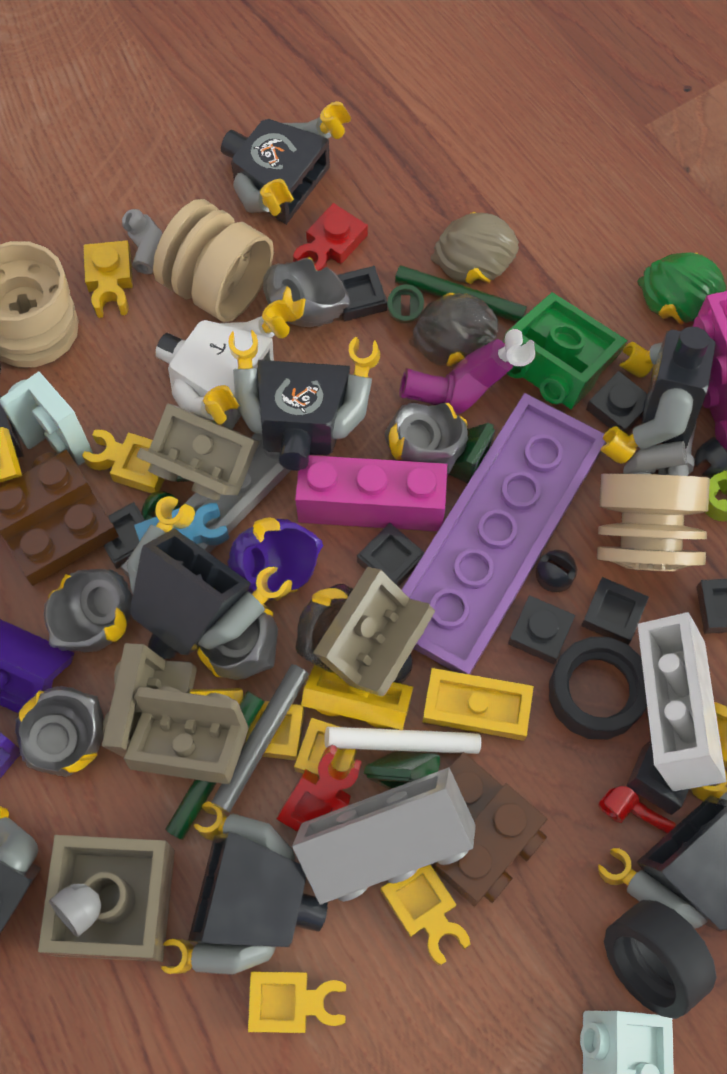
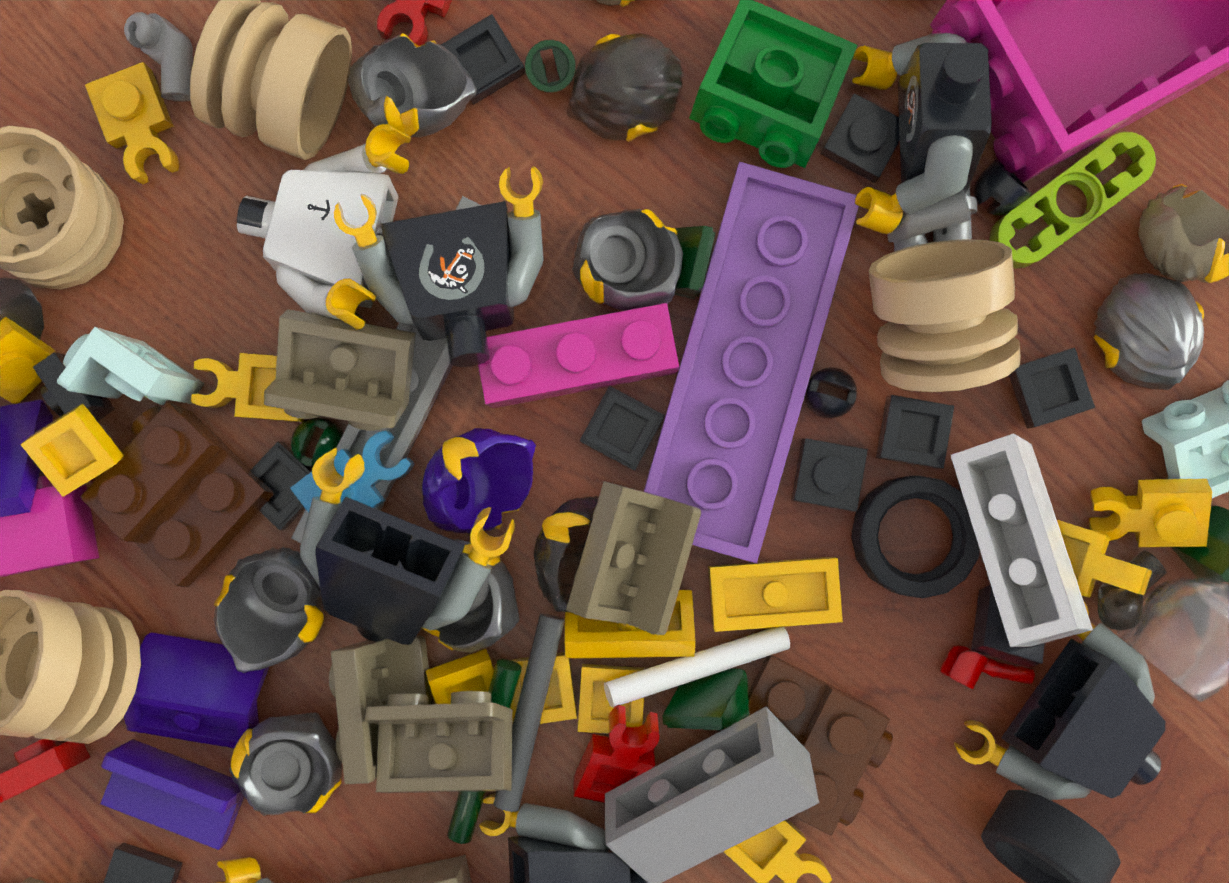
camera: 15 degrees left, 20 degrees up
dark green bar [395,265,527,322] -> none
magenta arm [399,329,535,415] -> none

